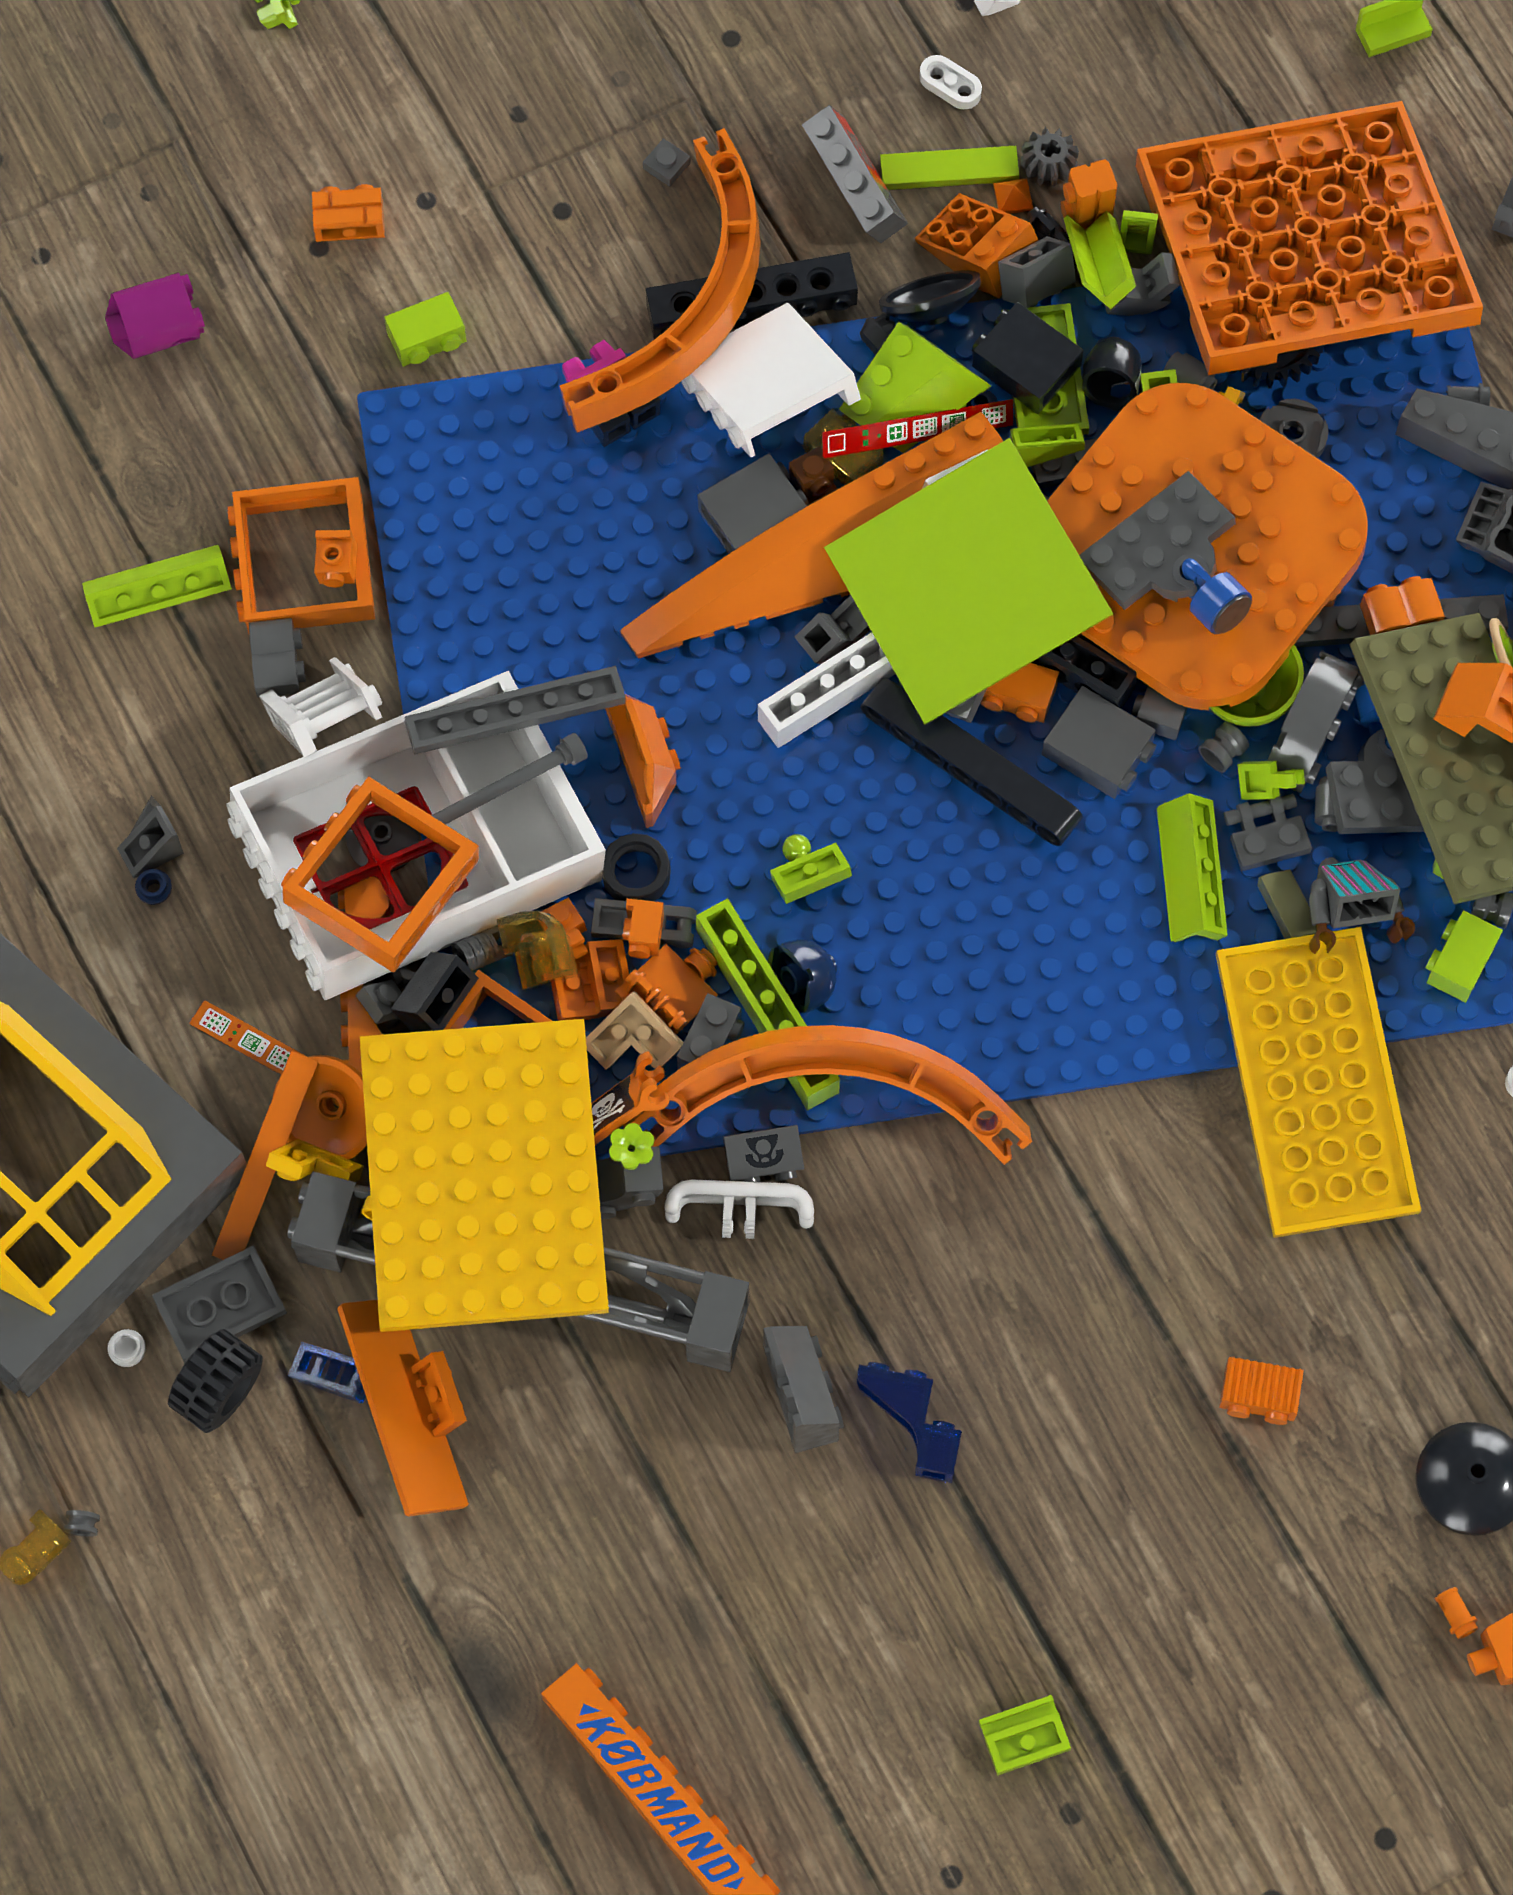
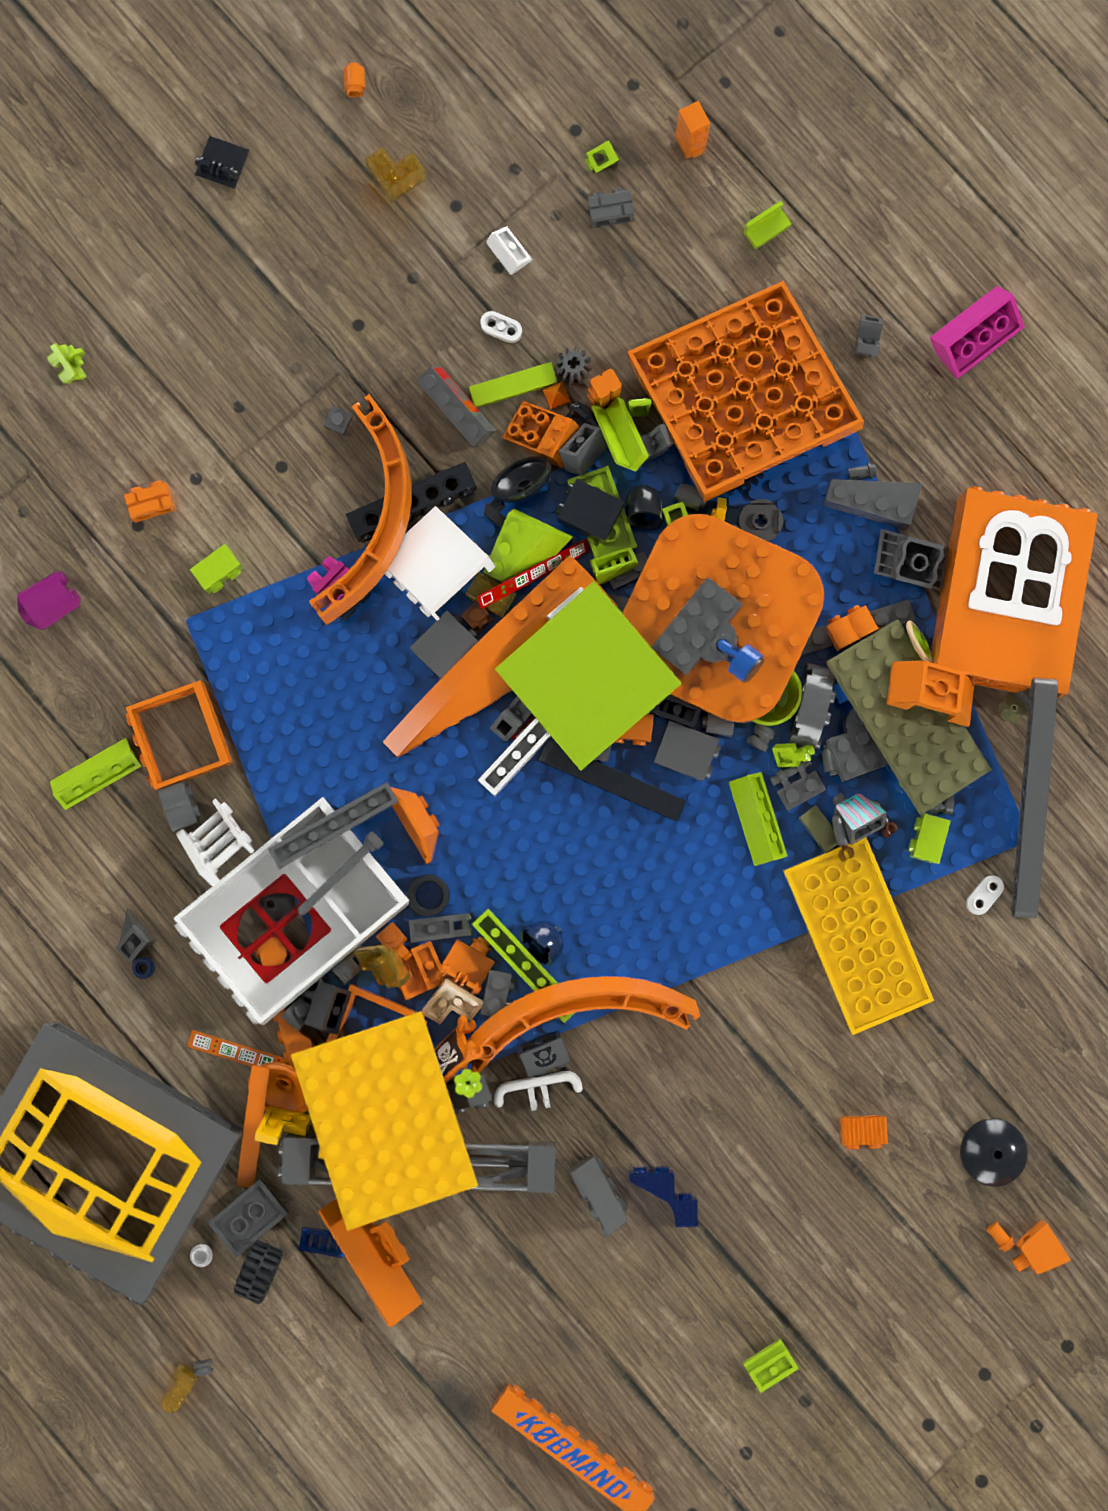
camera: 10 degrees left, 15 degrees up
orange window [281,776,479,973] -> none
orange brick [314,530,357,588] -> none
orange brick [623,898,664,959] -> none
lime plate [770,834,852,904] -> none

